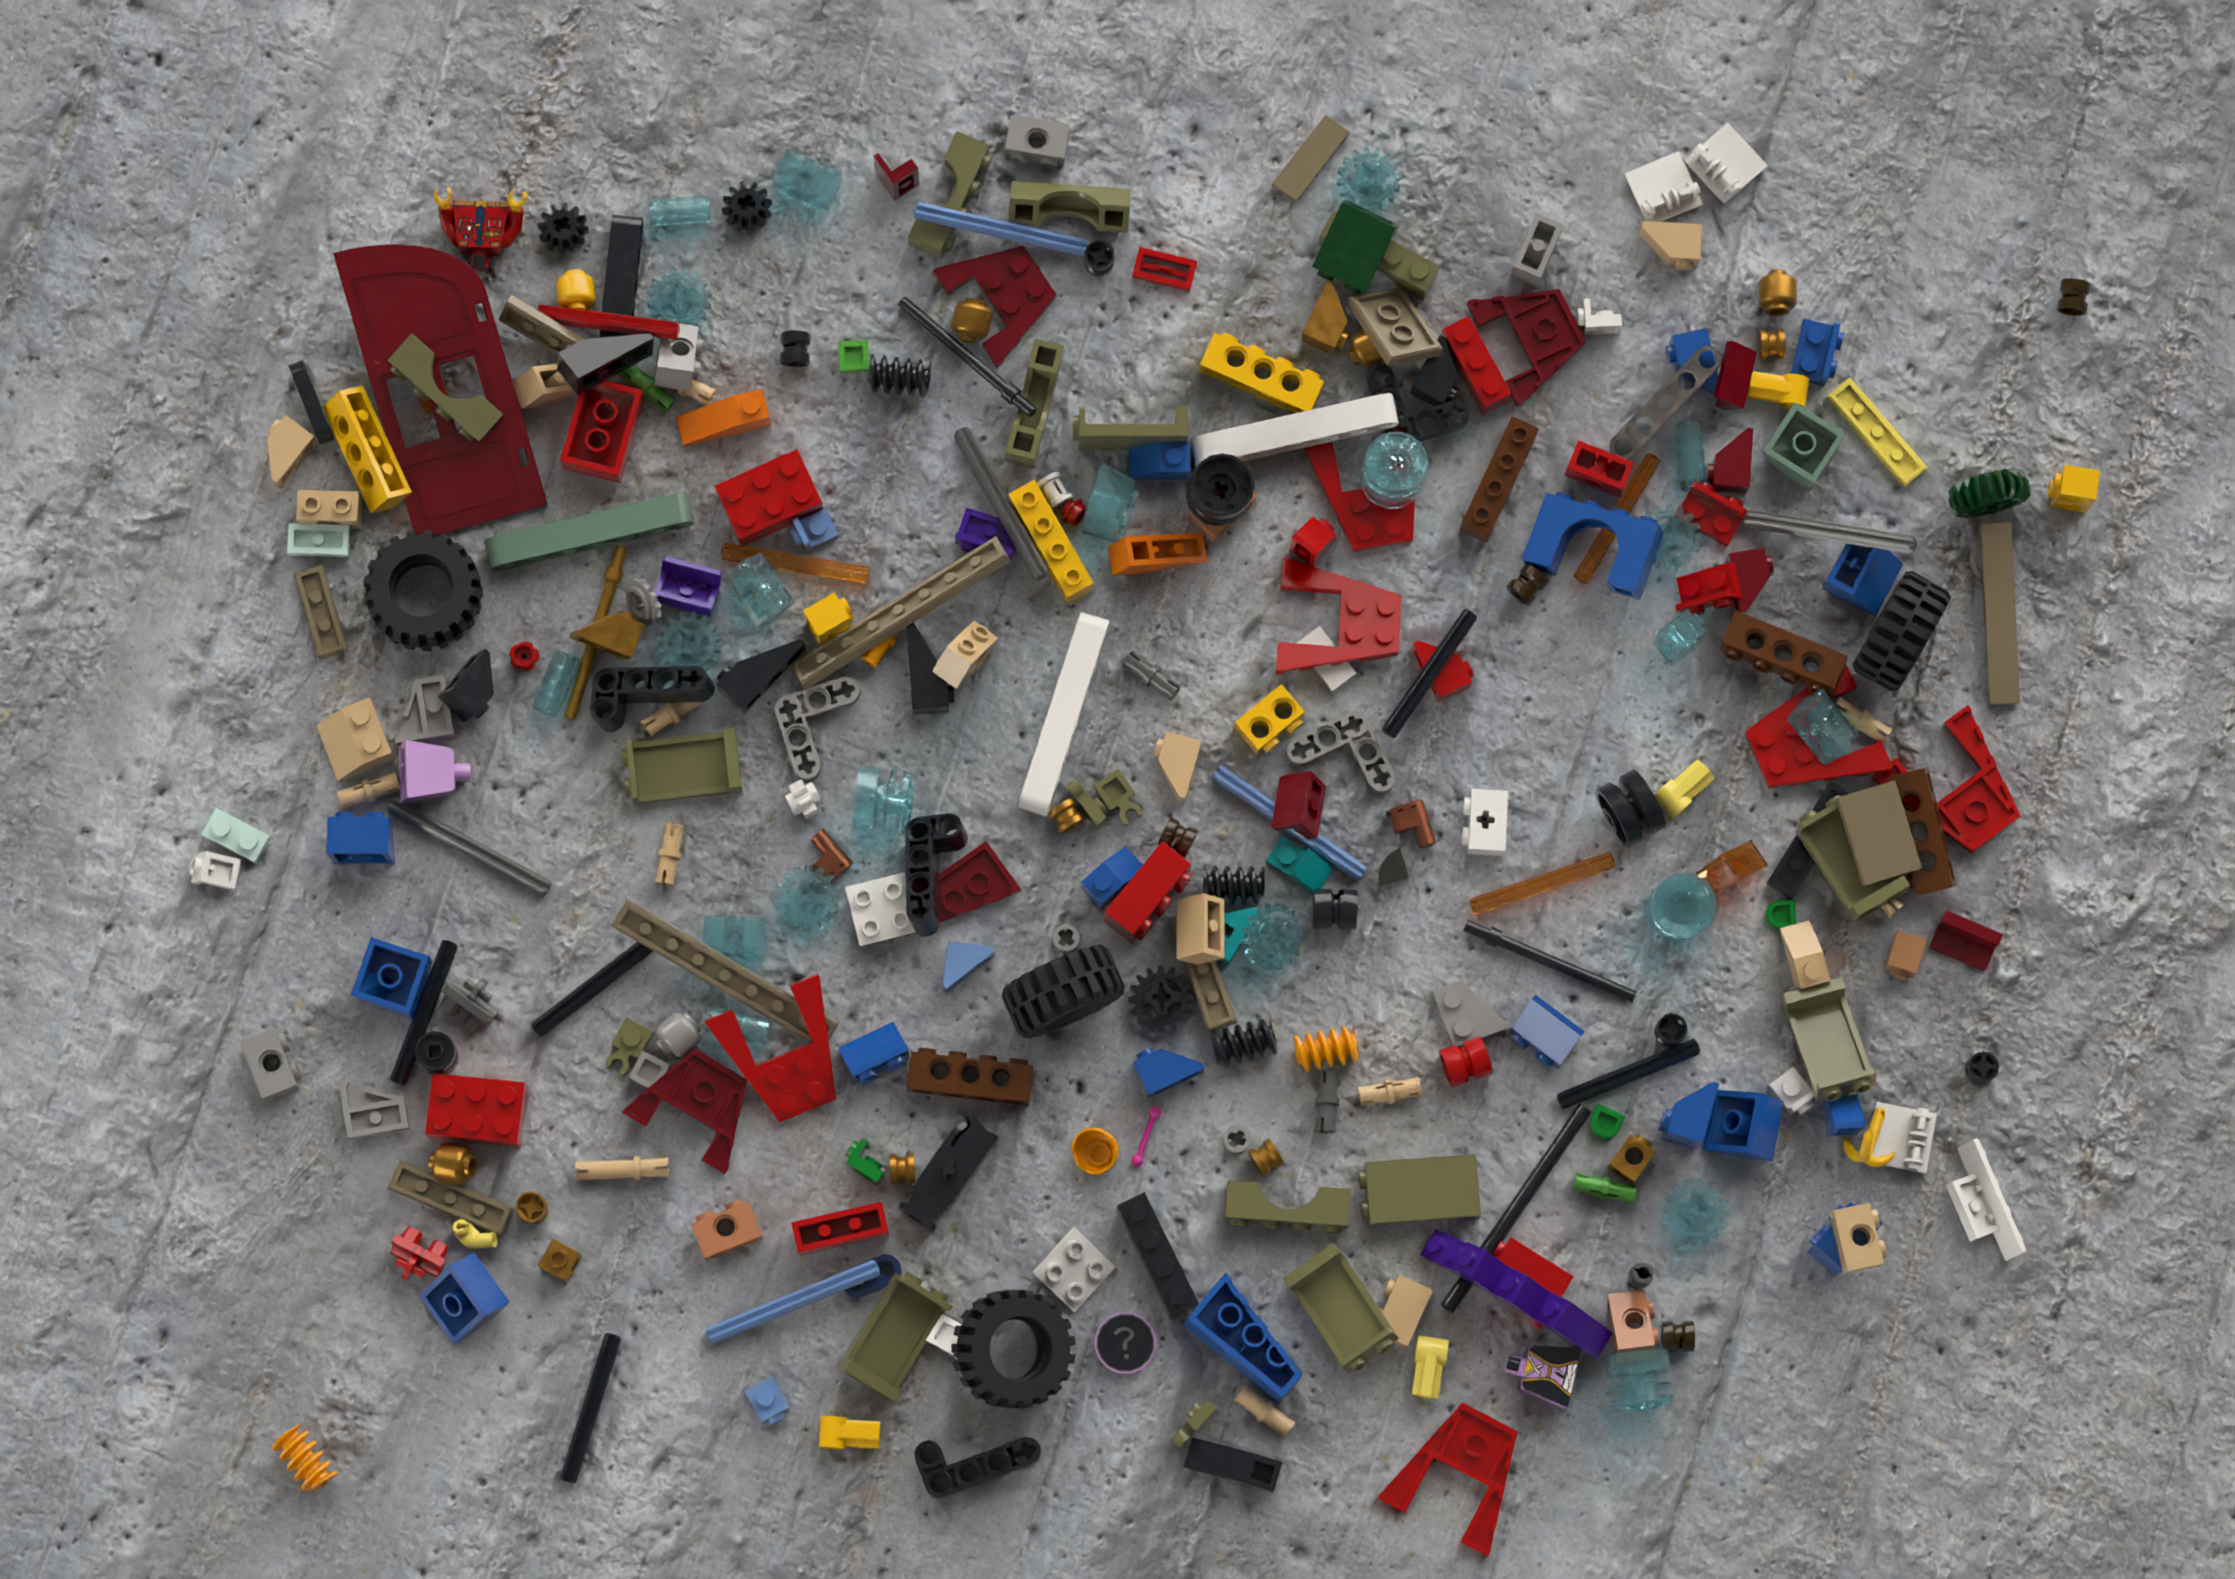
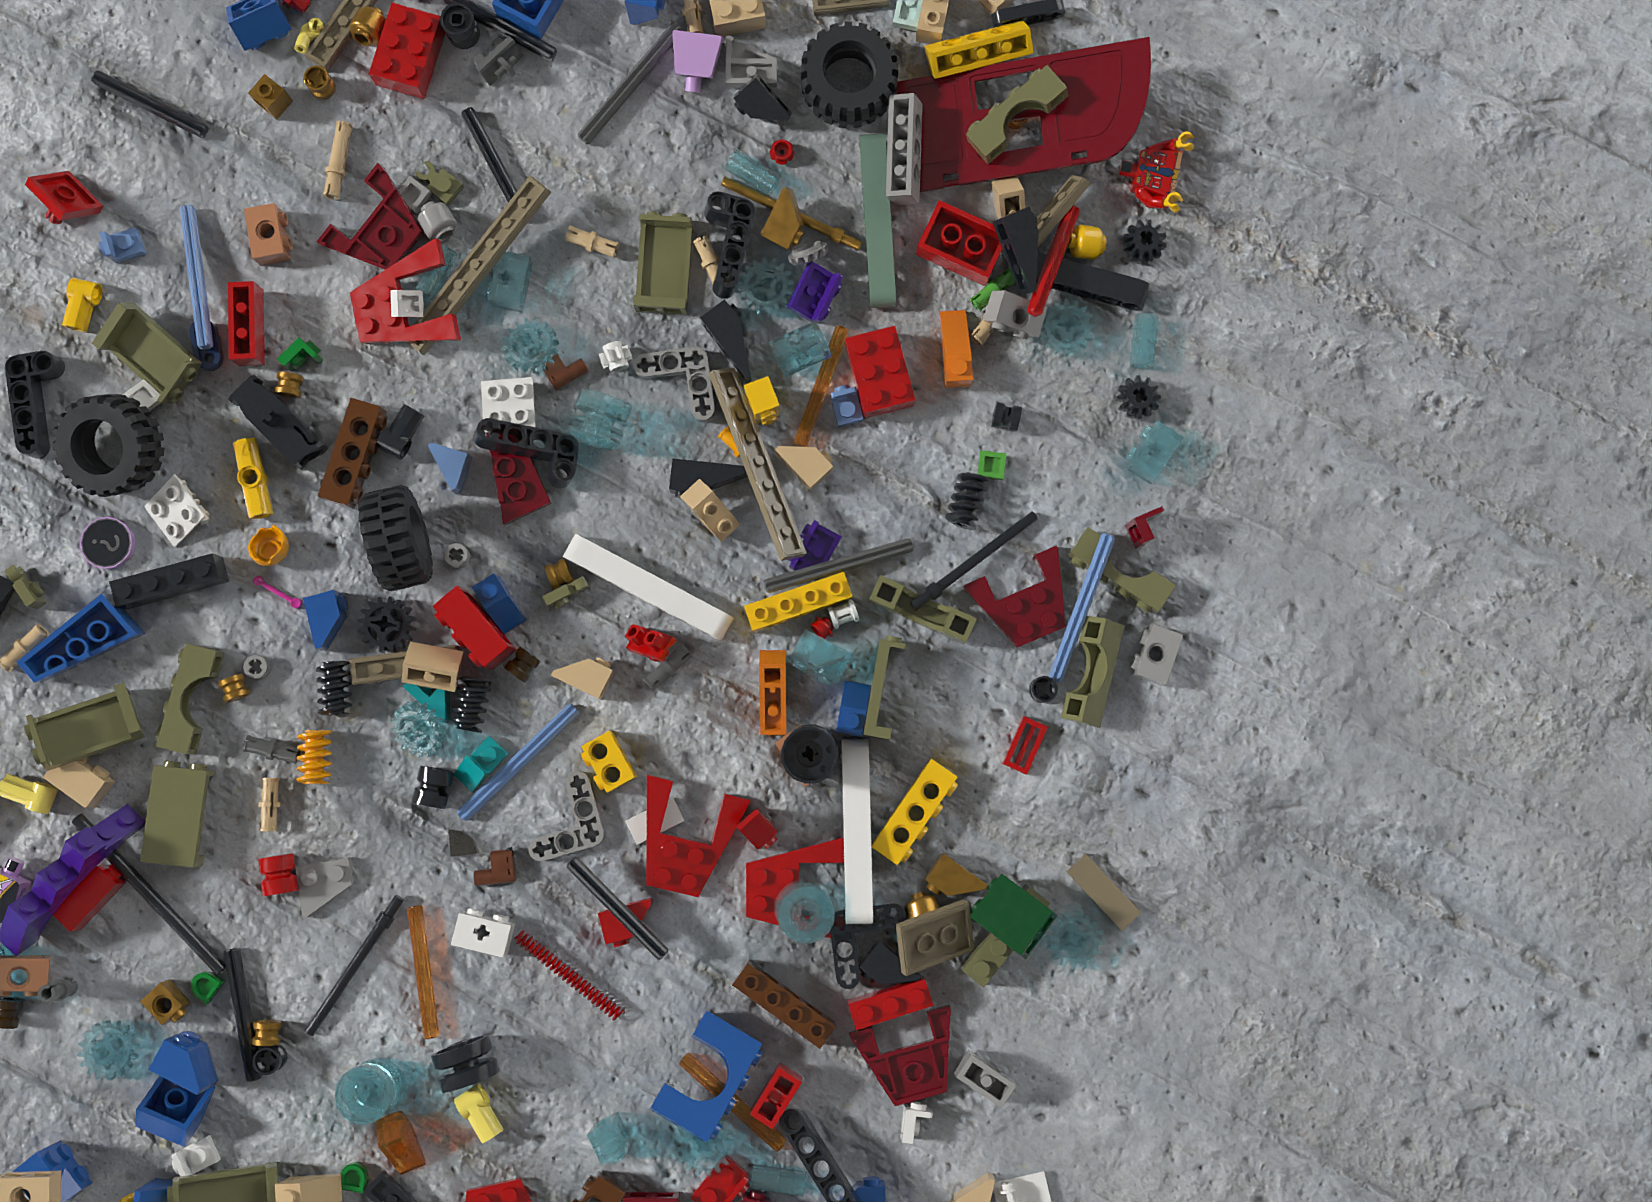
camera: 100 degrees right, 5 degrees up
blue slope [838,1022,910,1086] -> none
pearl gold head [951,298,993,344] -> none
olive plate [1093,769,1143,827] -> none
dark red panel [1271,771,1326,840] -> none
dark brown wheel [1506,563,1549,606] -> none
slope [1509,994,1585,1069] -> none
bright green pin [1572,1173,1637,1205] -> none
red bracket [1675,562,1742,617] -> none
none -> red tile [25,171,103,224]
none -> yellow piece [233,438,273,519]
none -> pearl gold wheel [252,1020,282,1046]
none -> black piece [376,404,425,460]
none -> white bracket [391,290,424,317]
none -> red piece [514,930,625,1021]
none -> red hips [625,624,677,662]
none -> tan slope [775,446,834,492]
none -> light grey brick [886,93,923,206]

